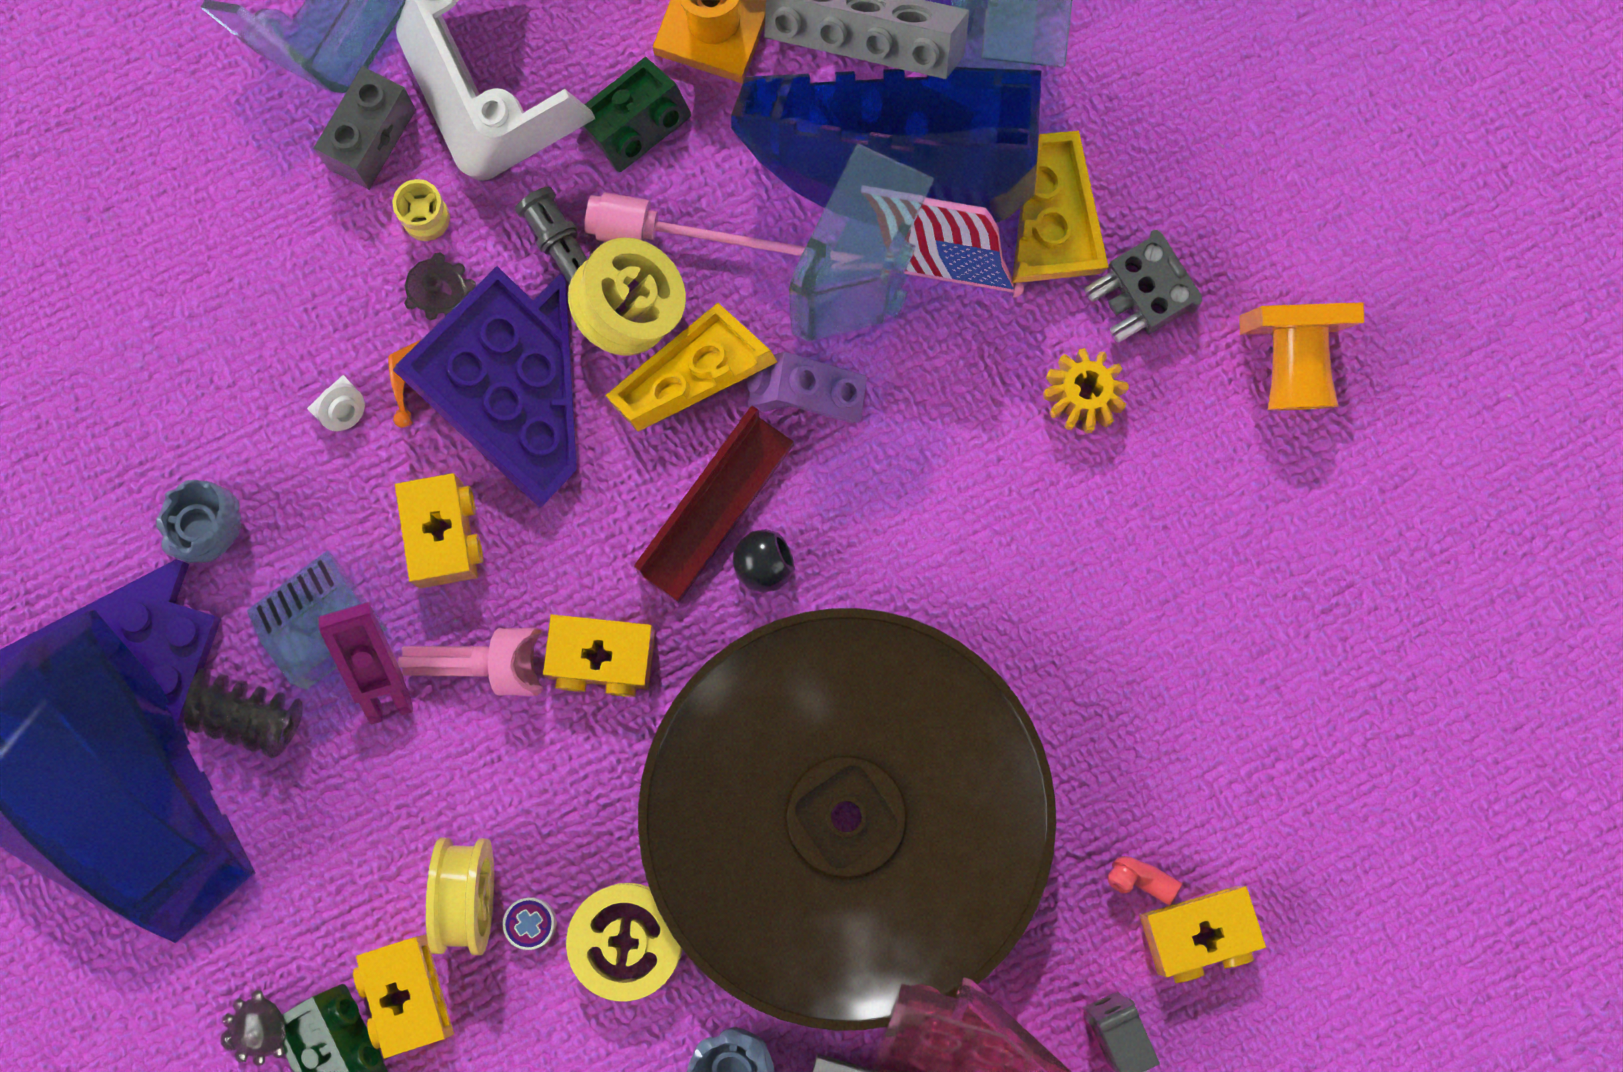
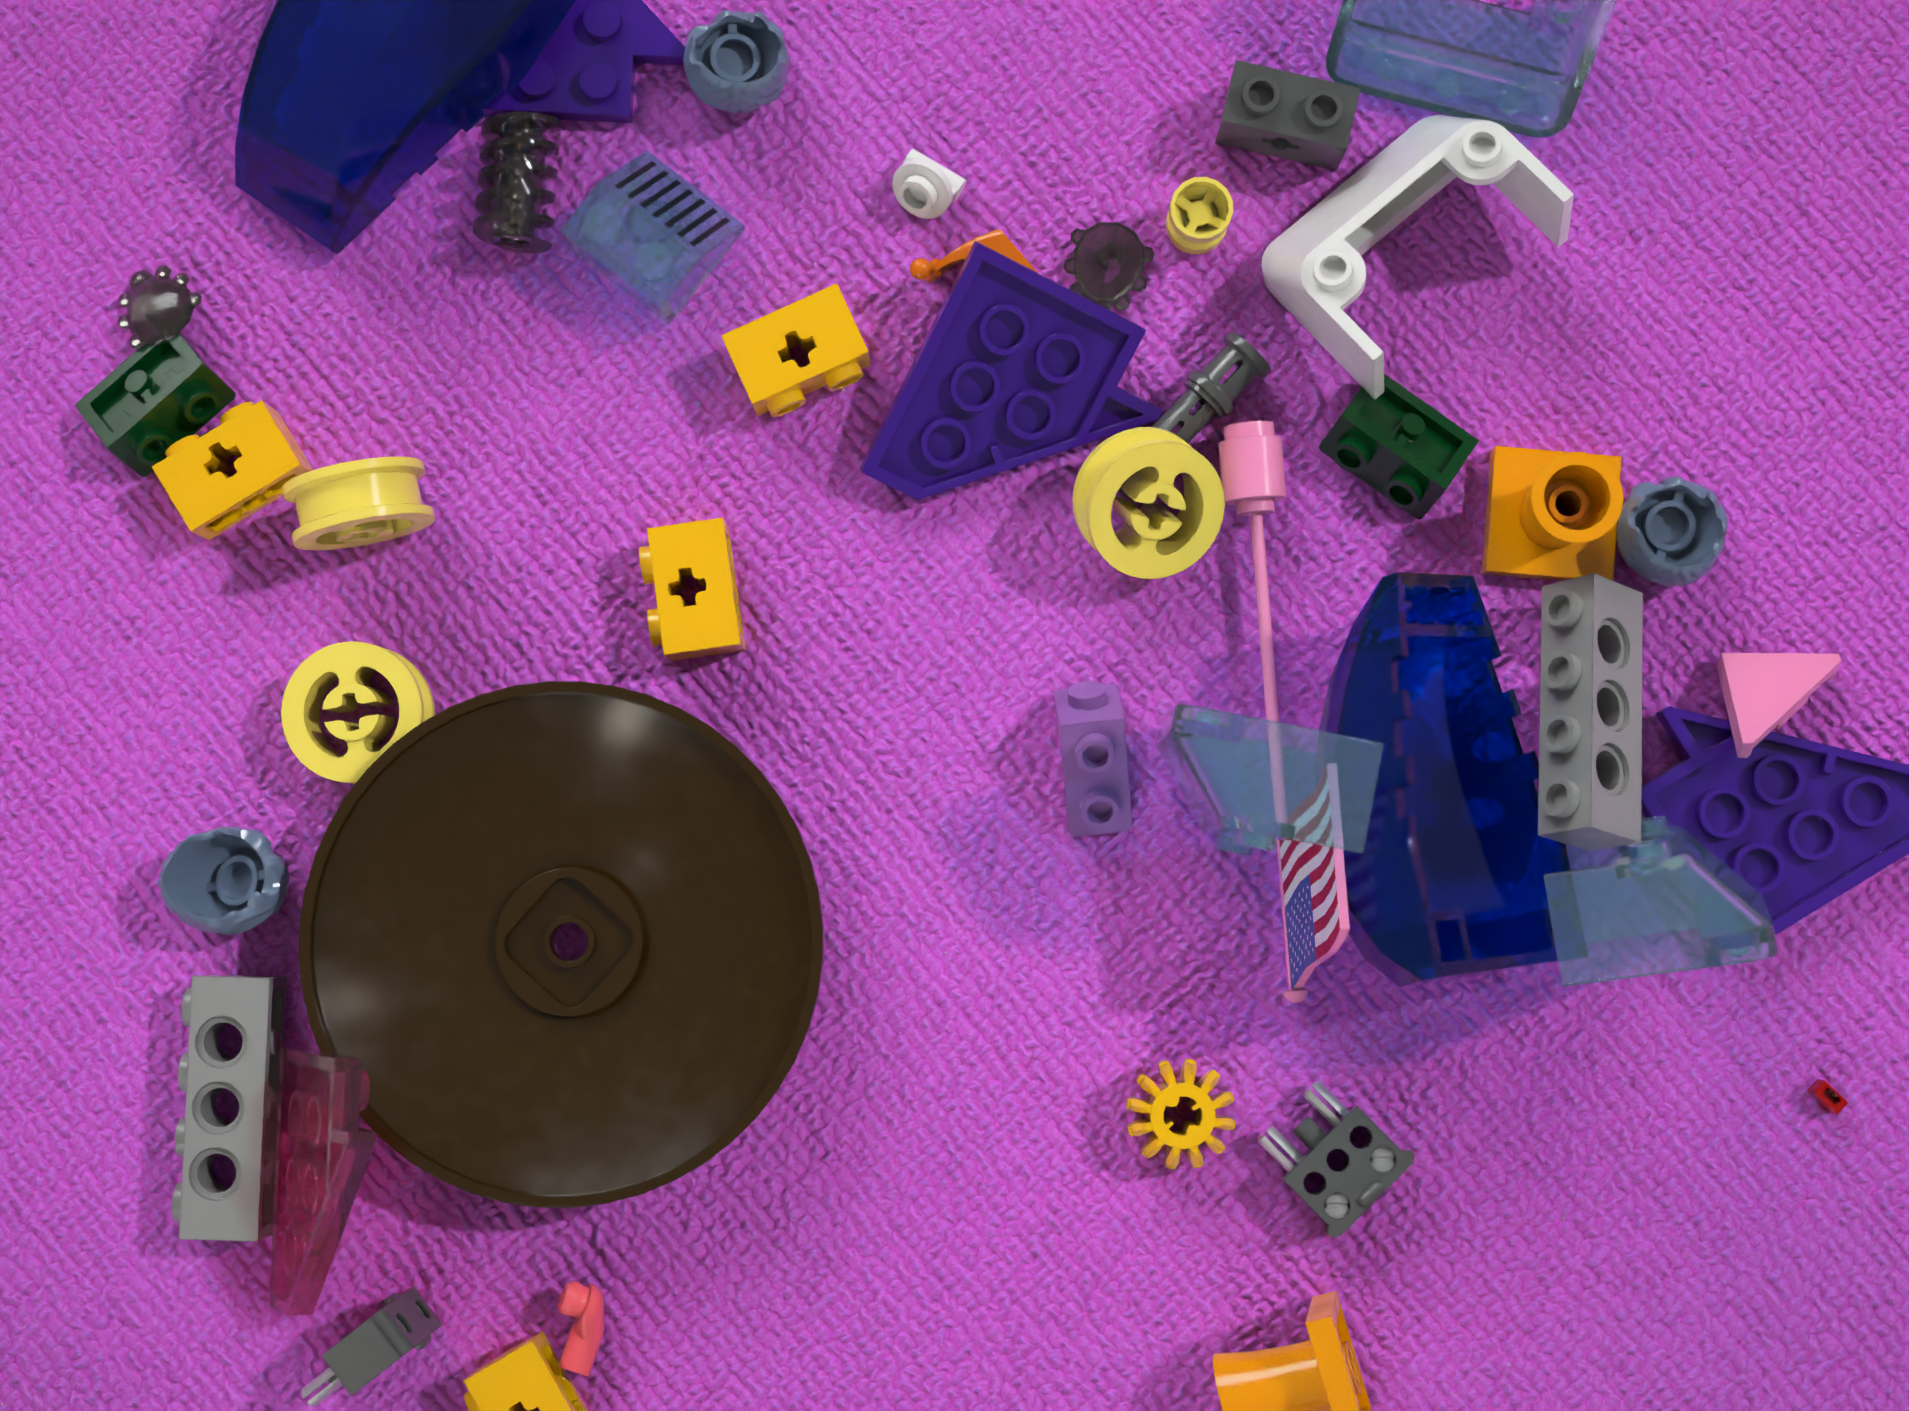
camera: 80 degrees right, 5 degrees up
magenta hinge [318,602,413,725] -> none
bright pink piece [398,627,543,696] -> none
tile [503,897,557,950] -> none
yellow wing [606,303,777,432] -> none
dark red panel [634,405,794,603] -> none
black piece [732,529,795,593] -> none
yellow wing [1012,131,1109,283] -> none

